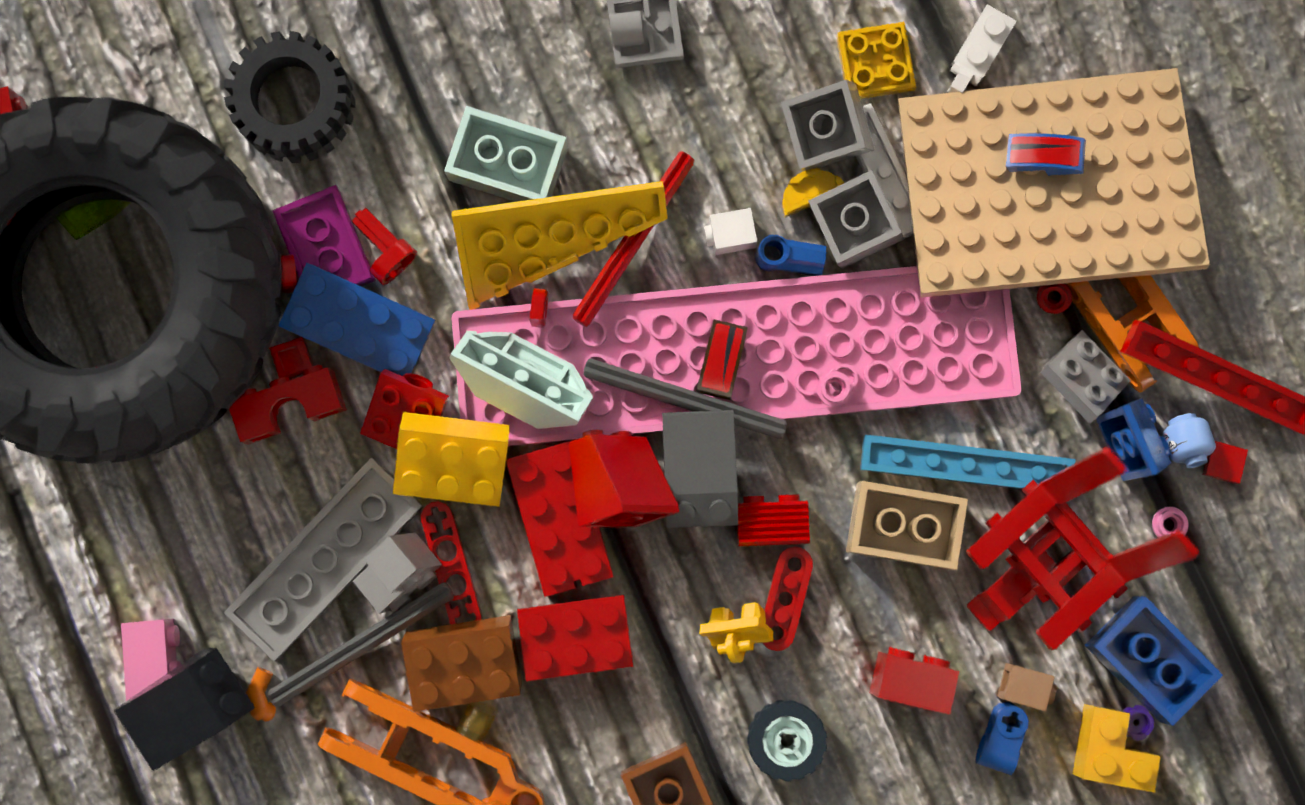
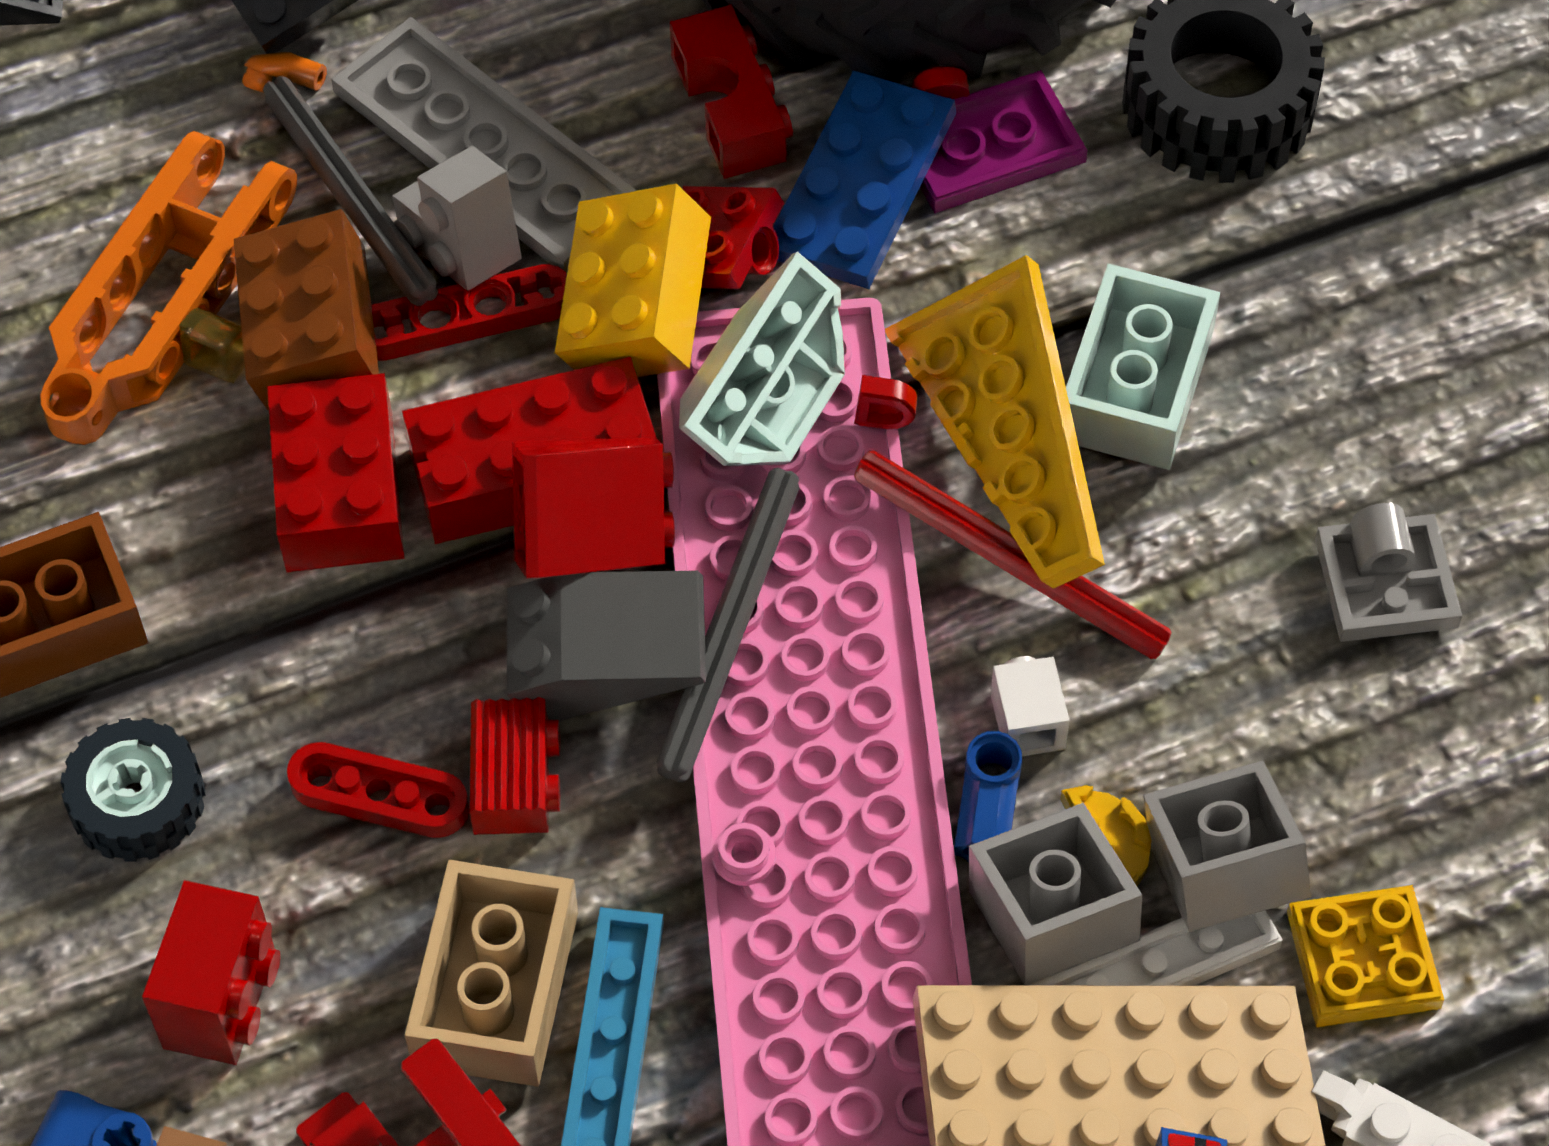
camera: 90 degrees right, 25 degrees down
red tile [269,337,314,379] -> none
red piece [351,207,417,285] -> none
red slope [696,319,748,400] -> none
yellow hips [699,602,773,663] -> none

